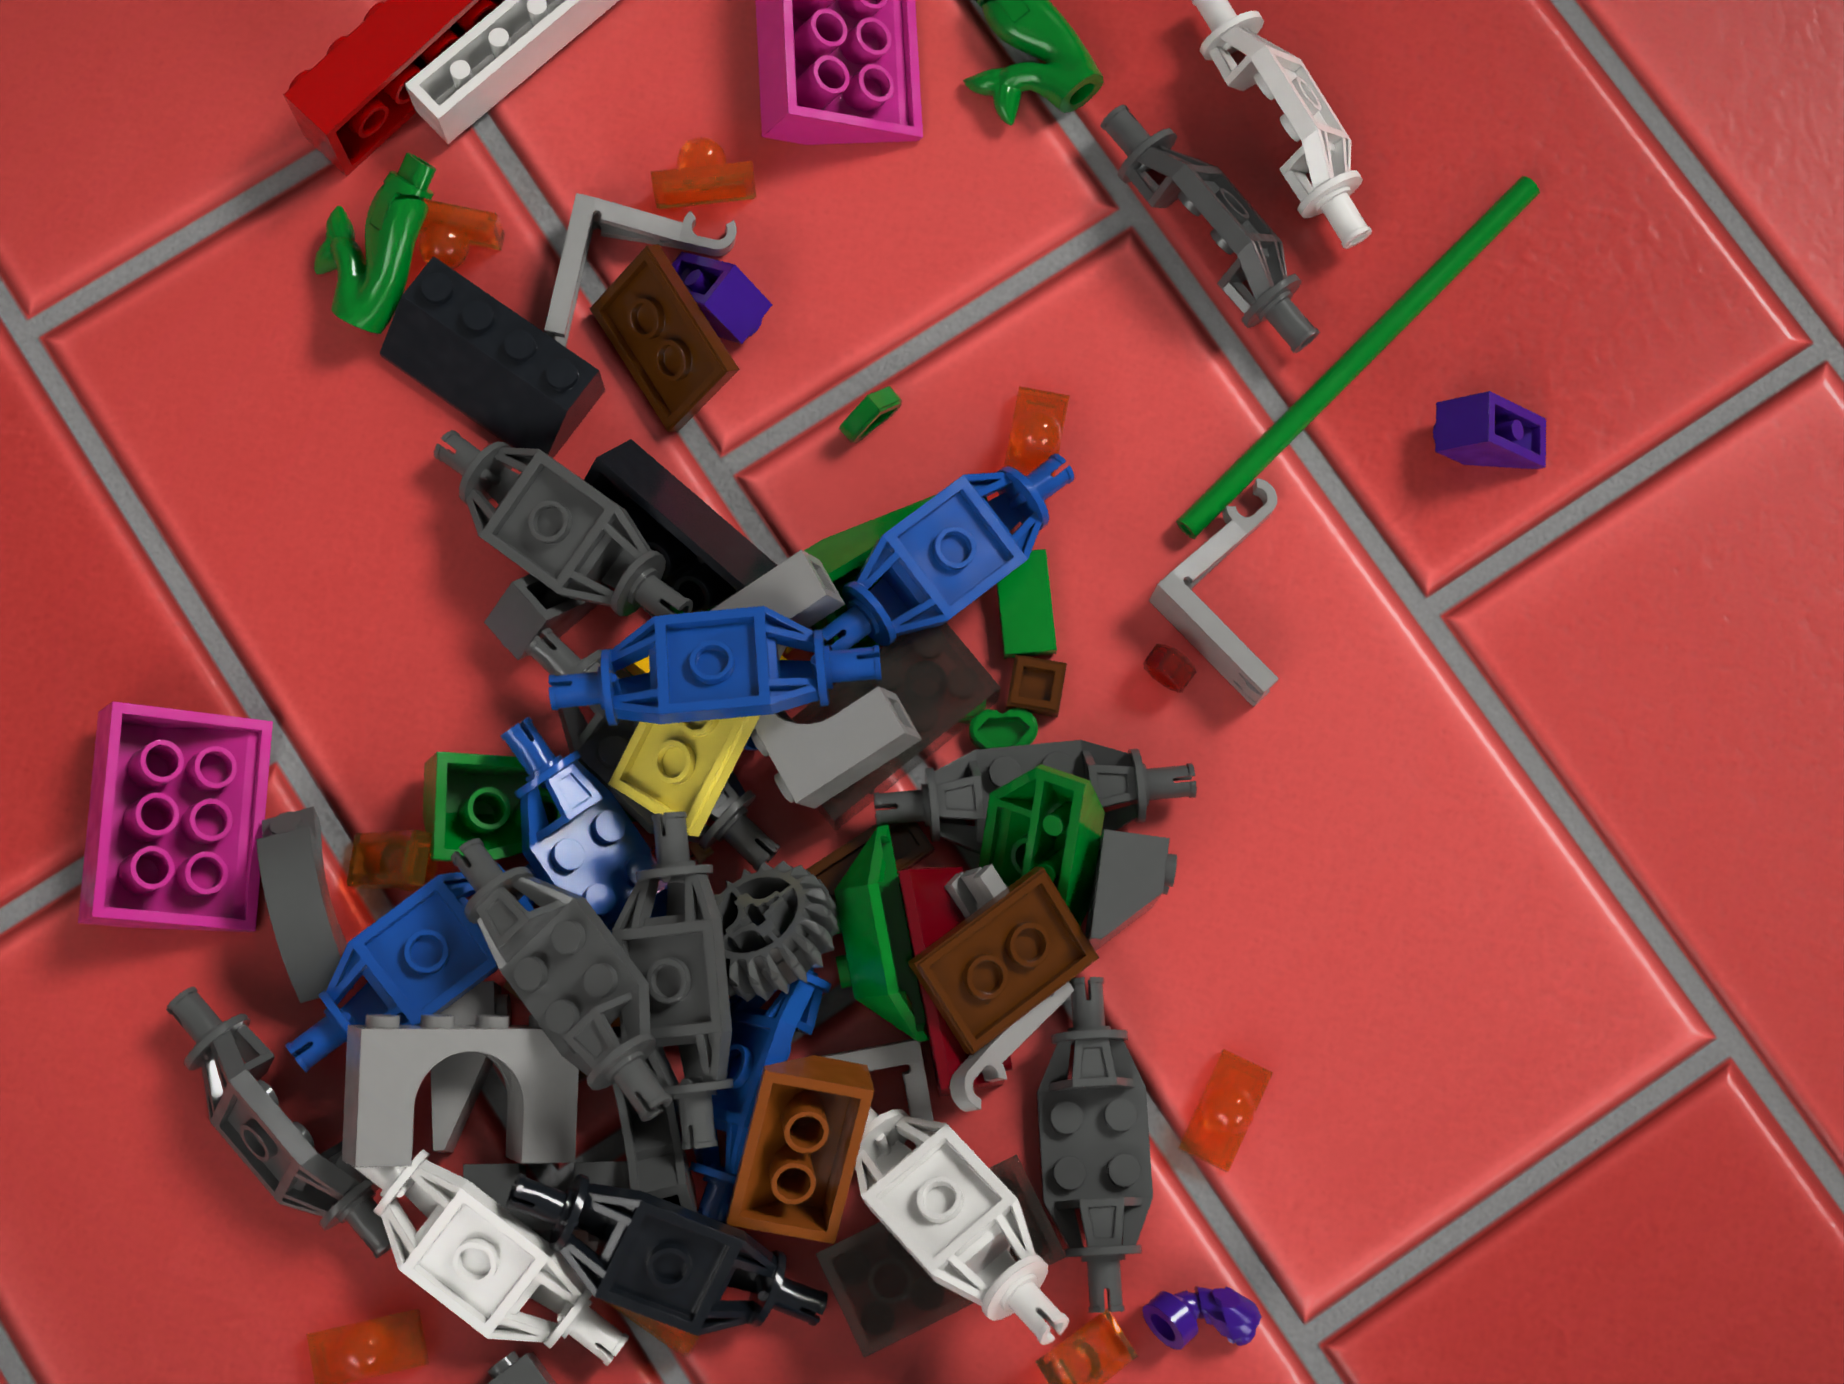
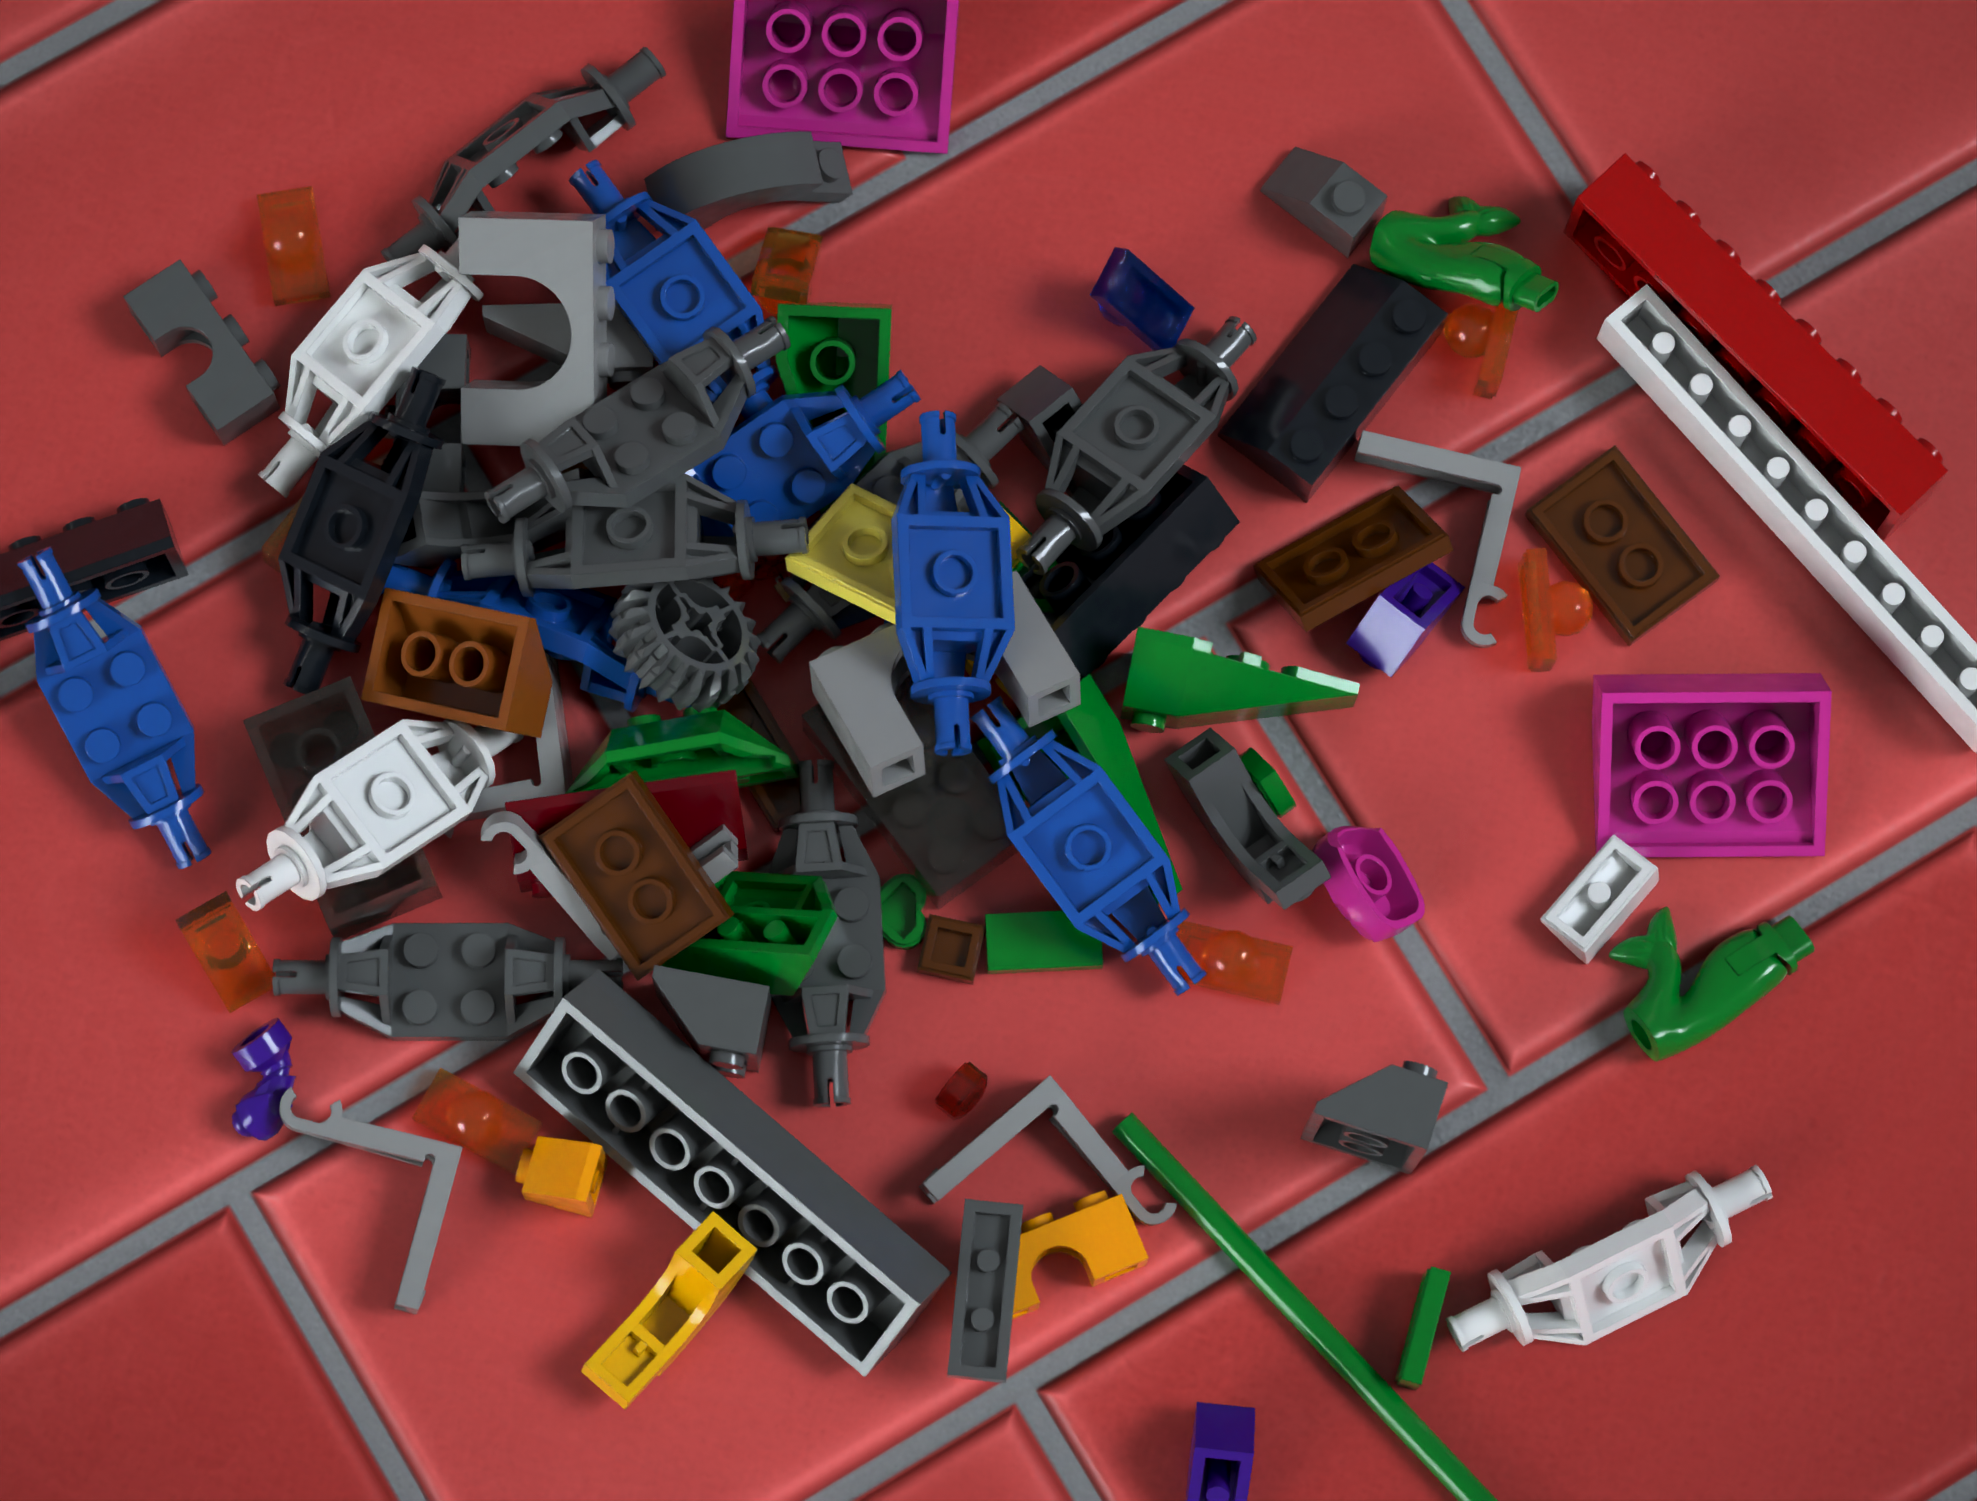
camera: 90 degrees right, 0 degrees up
dark grey plate [1101,104,1320,353] -> none
none -> light grey hinge [279,1087,463,1315]
none -> dark grey brick [513,969,952,1377]
none -> light orange slope [515,1136,608,1218]
none -> yellow arch [581,1211,758,1410]
none -> dark grey plate [947,1199,1023,1383]
none -> light orange arch [1012,1191,1149,1320]
none -> clear blue tile [1090,247,1195,351]
none -> green wedge [1120,627,1360,733]
none -> dark grey arch [1164,728,1331,910]
none -> dark grey slope [1260,147,1388,258]
none -> dark grey slope [1301,1061,1448,1175]
none -> dark pink piece [1312,826,1425,942]
none -> green tile [1395,1266,1451,1391]
none -> reddish brown tile [1525,445,1720,646]
none -> white slope [1540,834,1659,964]

